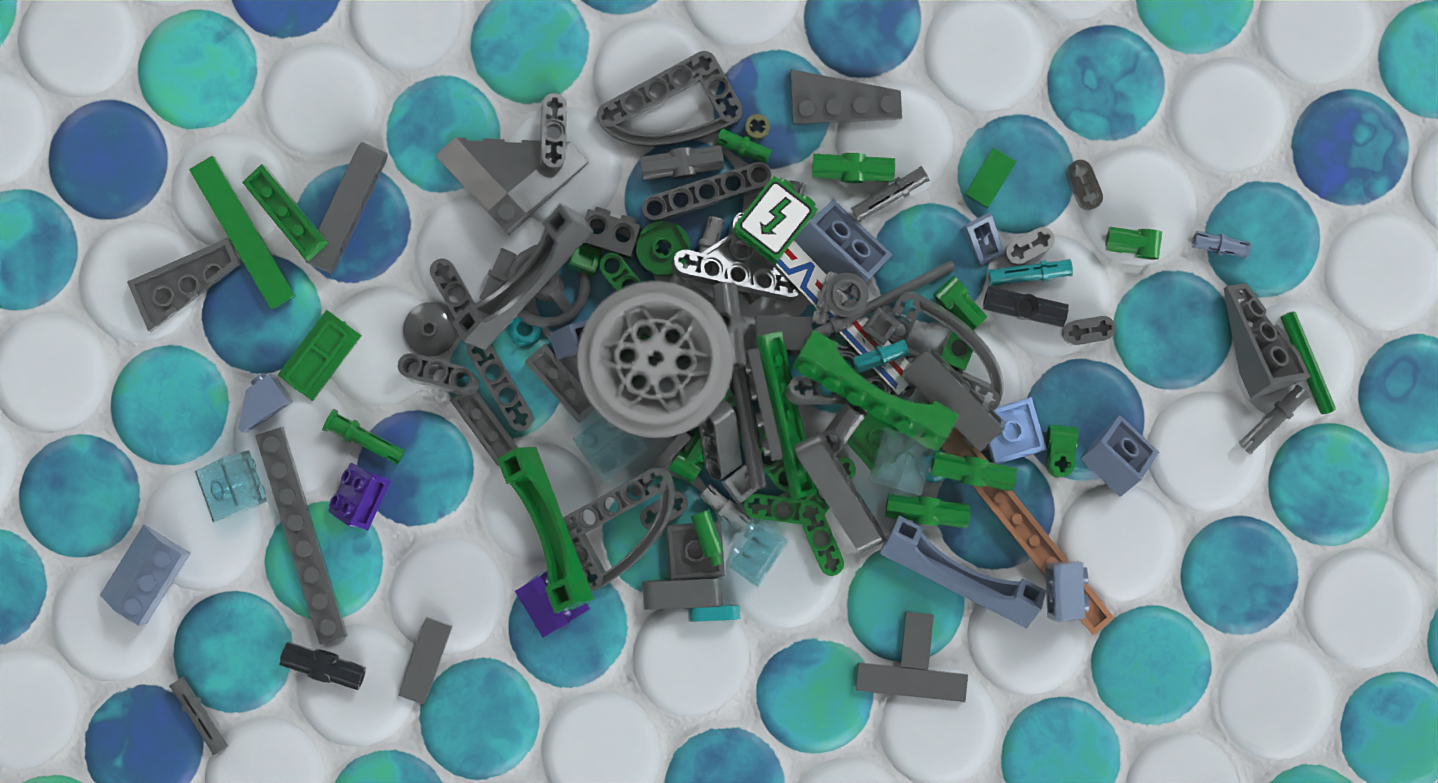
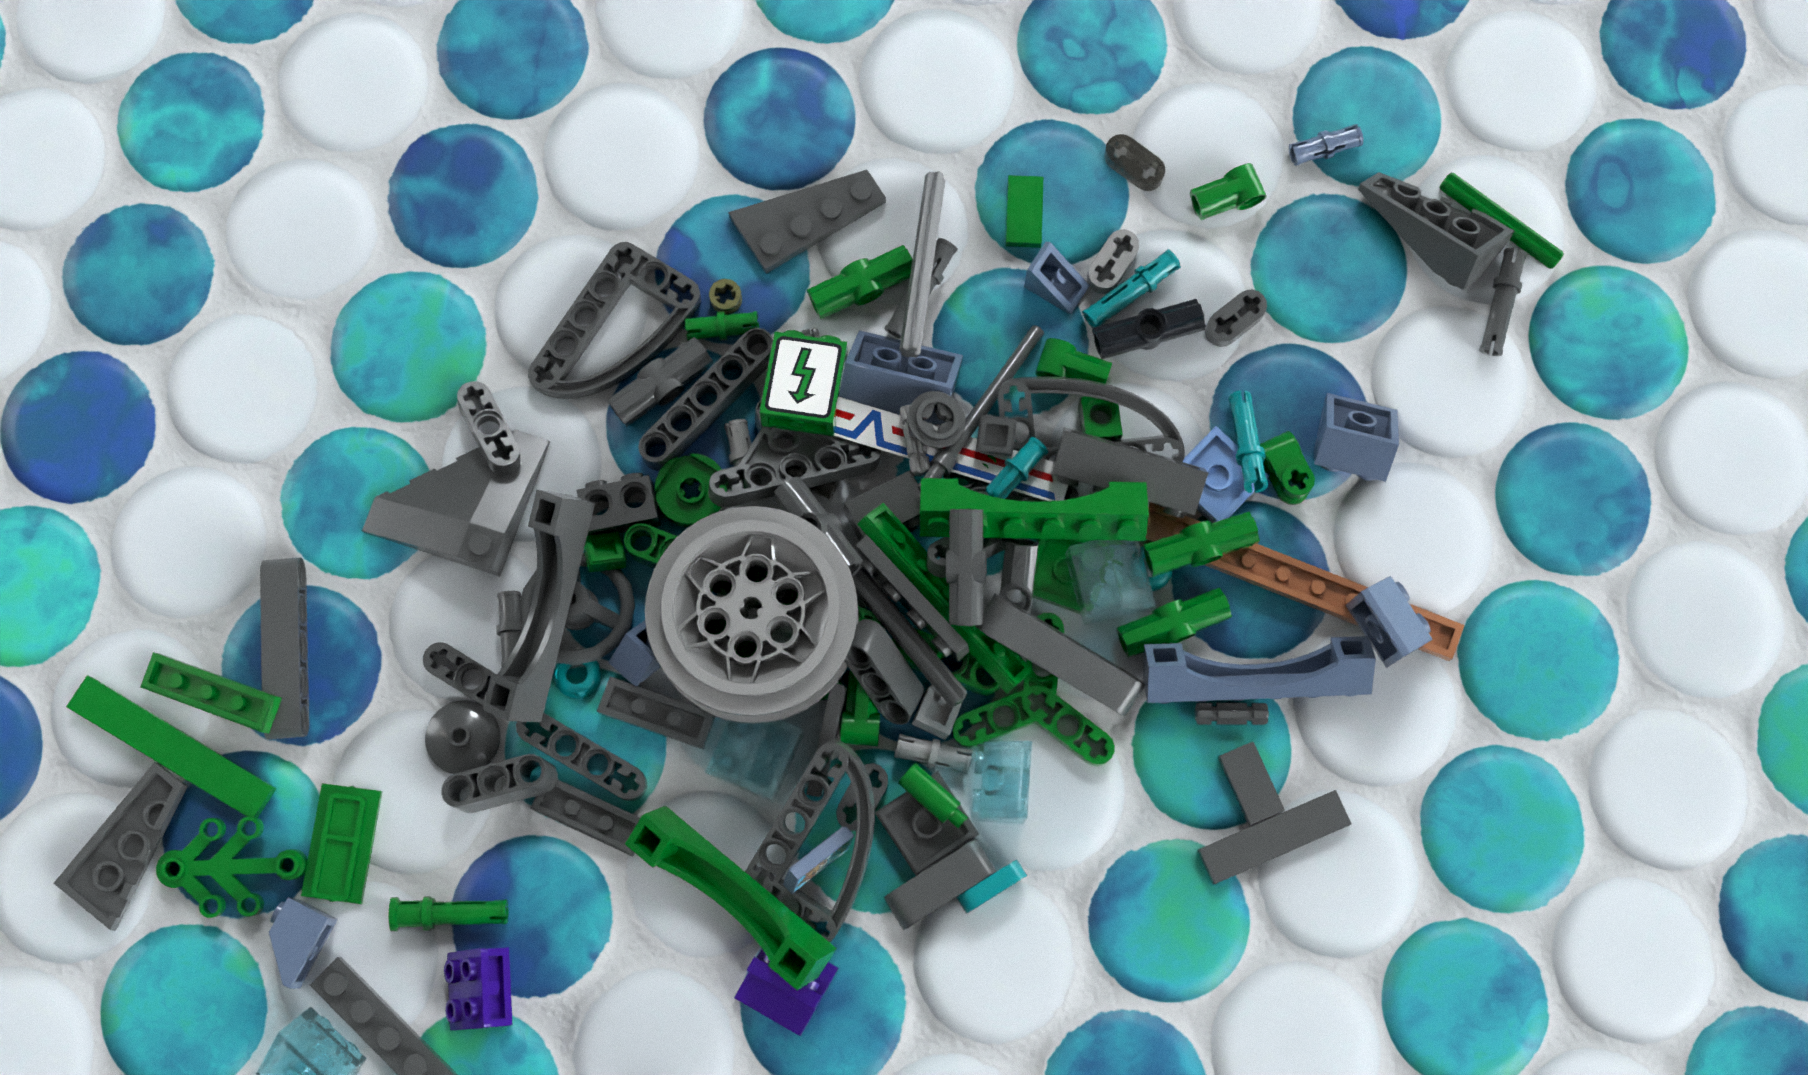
camera: 30 degrees left, 10 degrees down
none -> green plant [156,816,308,918]
none -> sand blue tile [783,826,854,894]
none -> axle [899,171,945,358]
none -> dark grey piece [946,509,987,626]
none -> dark grey axle [1194,702,1269,725]
none -> teal pin [1228,390,1268,493]

